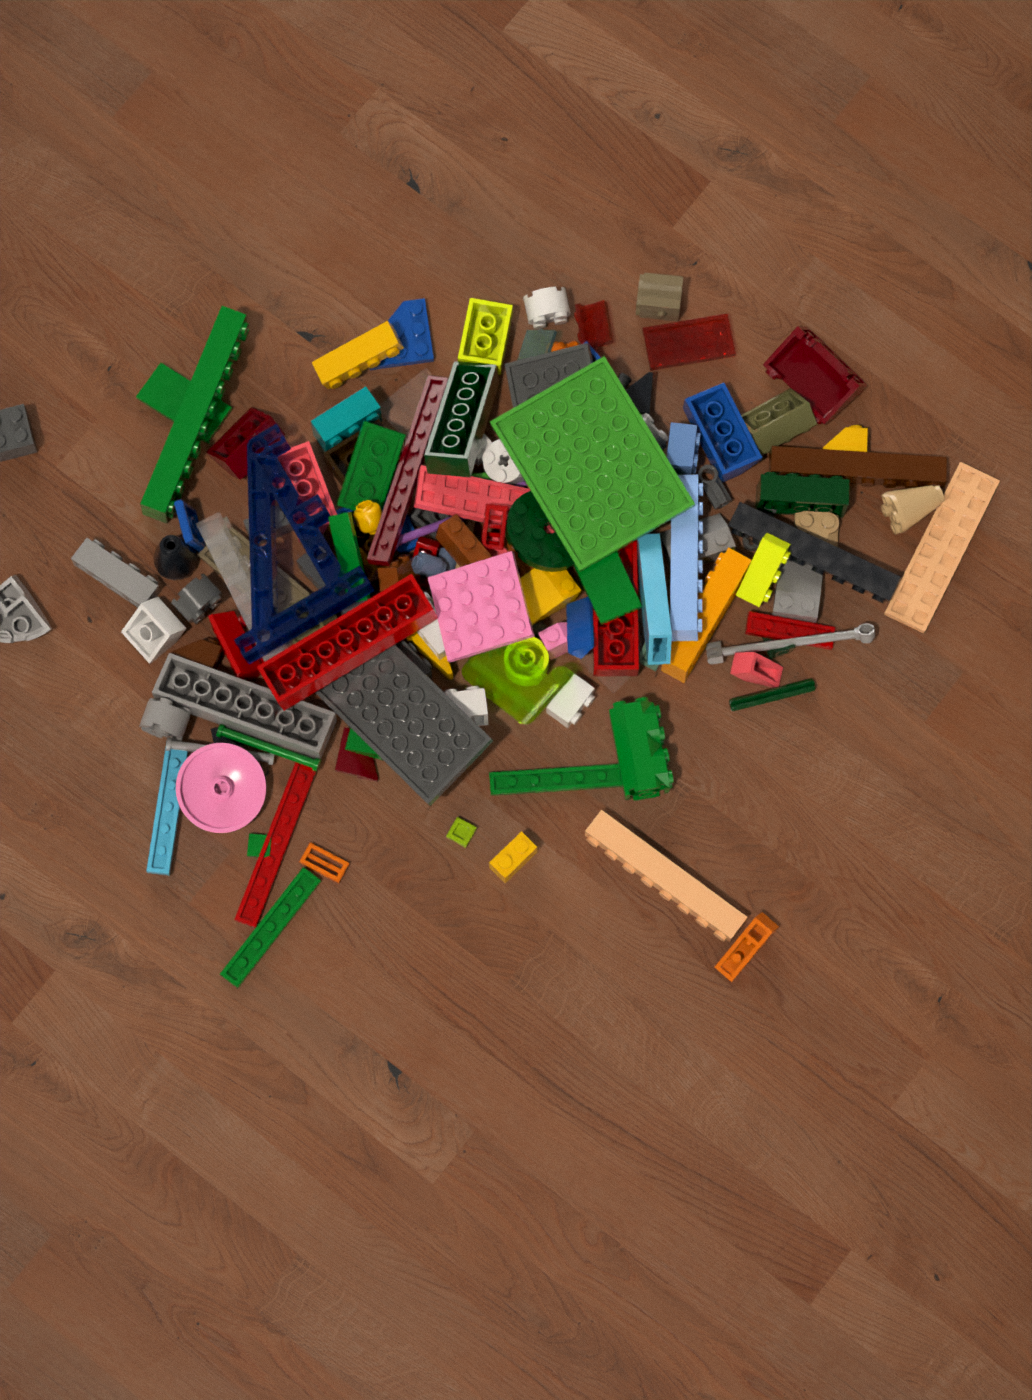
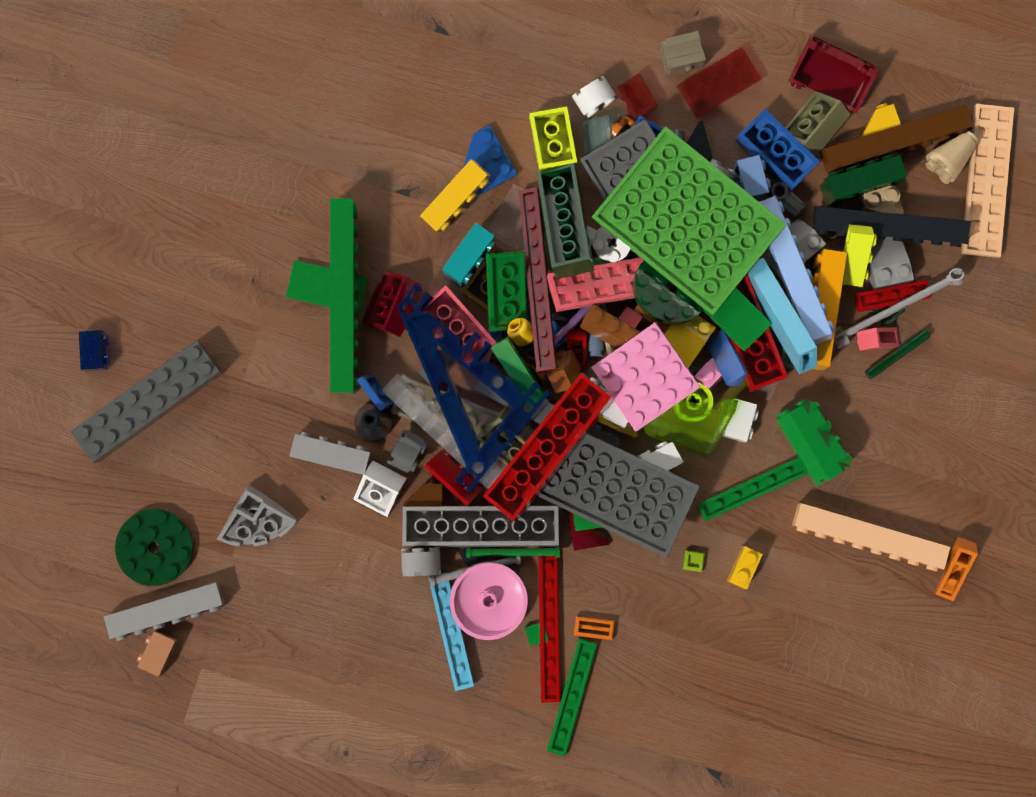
camera: 25 degrees left, 10 degrees up
sand blue brick [411,552,446,577] -> none
red slope [481,503,508,550] -> none

